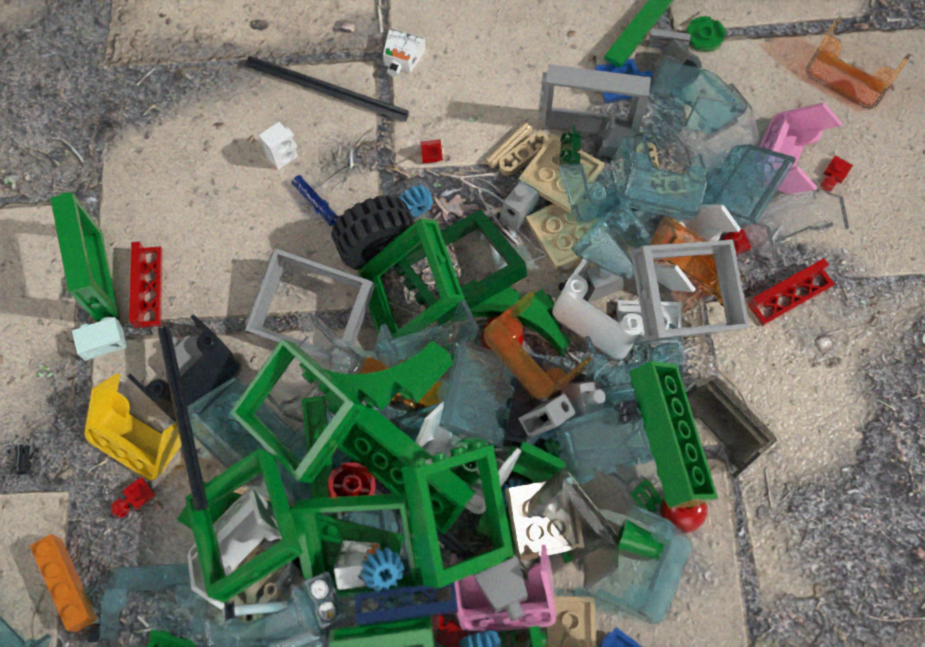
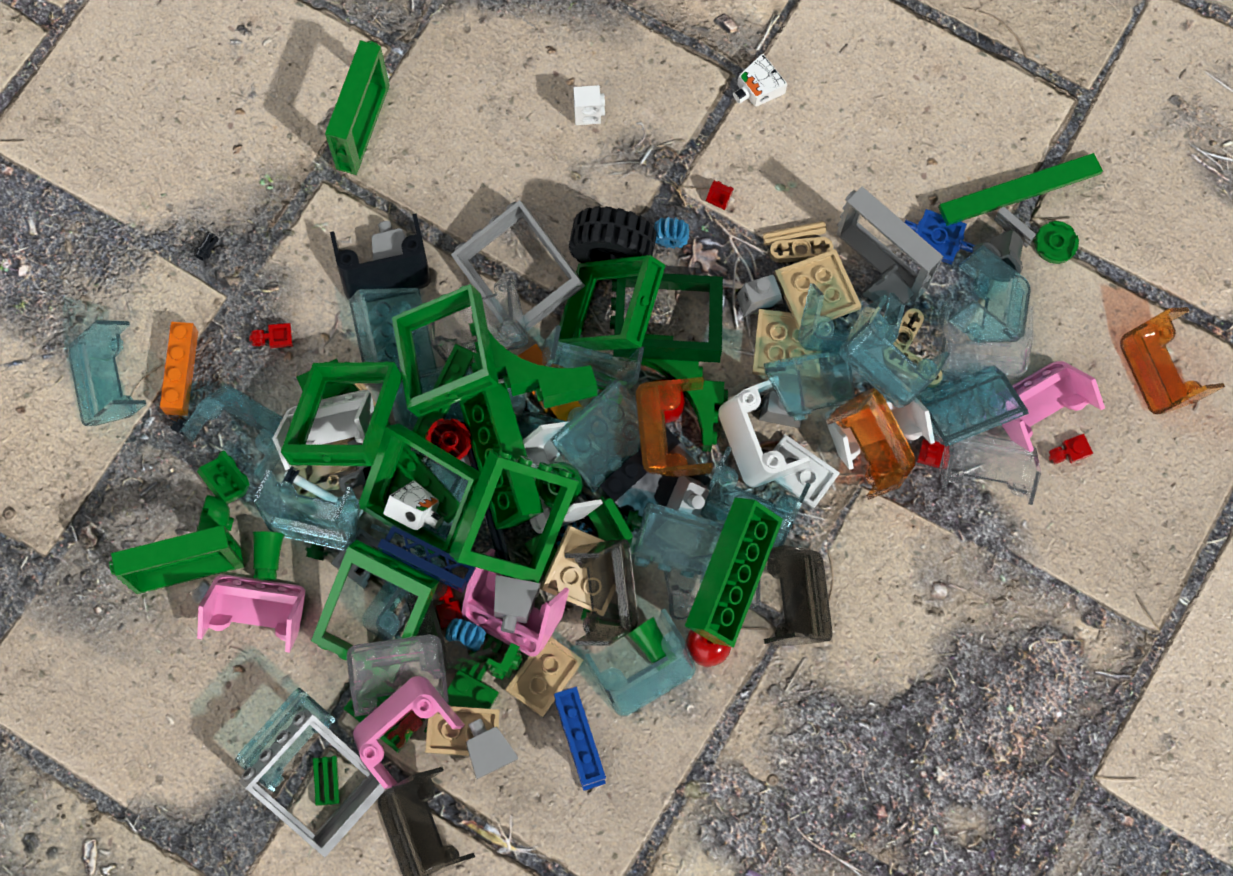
camera: 30 degrees right, 5 degrees up
light aqua piece [72,317,127,361] -> none
yellow windscreen [85,373,190,480] -> none
red fence [129,241,163,329] -> none
black axle [158,326,208,511] -> none
black axle [246,56,409,121] -> none
clear blue pin [291,175,339,226] -> none
slope [301,572,345,630] -> none
dark azure gear [360,547,404,592] -> none
light grey torso [518,394,575,439] -> none
dark green hinge [559,125,582,170] -> none
black wheel [614,400,642,424] -> none
light grey window [630,240,750,342] -> none
green tile [630,478,662,519] -> none
red fence [748,258,835,326] -> none

